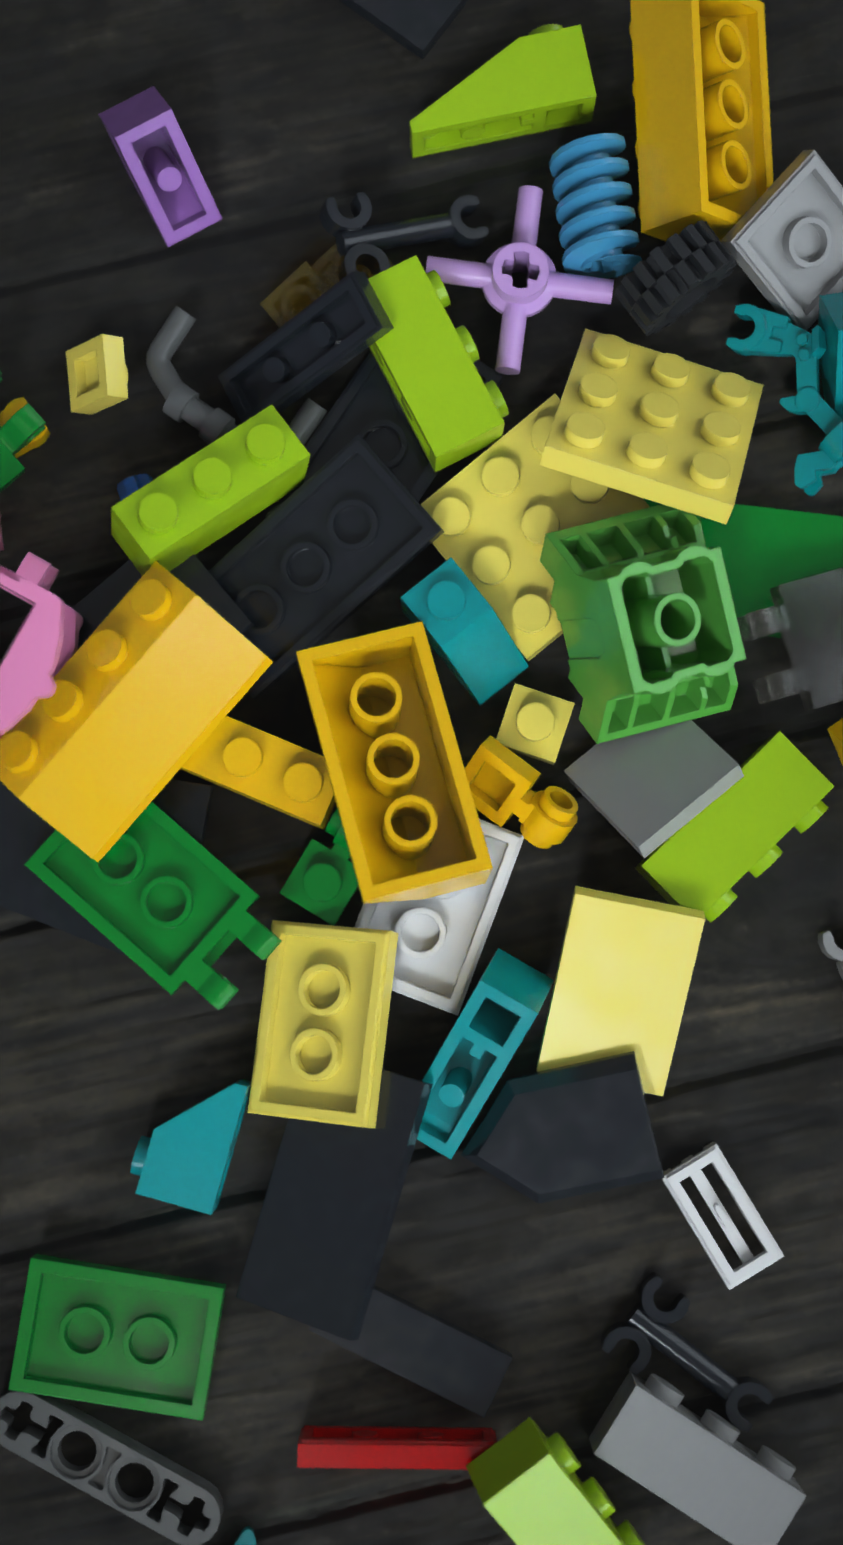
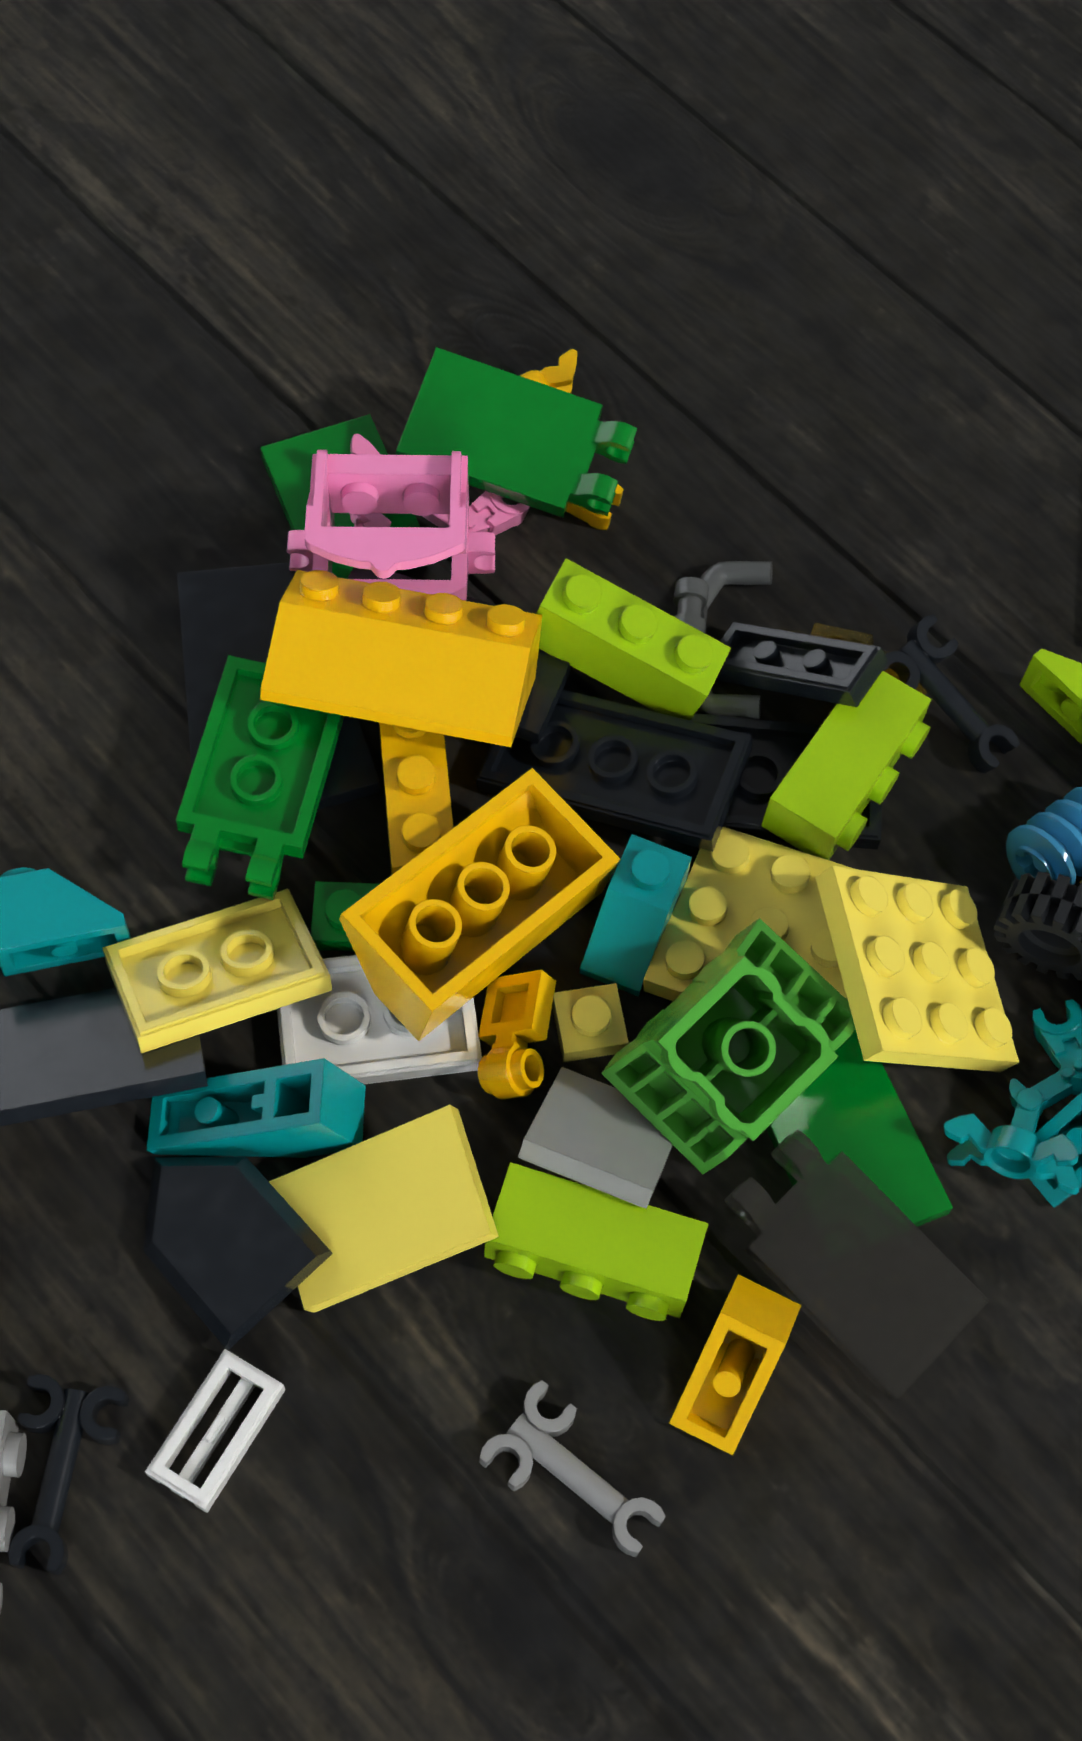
camera: 55 degrees right, 20 degrees down
light yellow plate [66,334,128,415] -> none
medium lavender slope [99,86,222,247] -> none
lavender bar [426,185,614,375] -> none

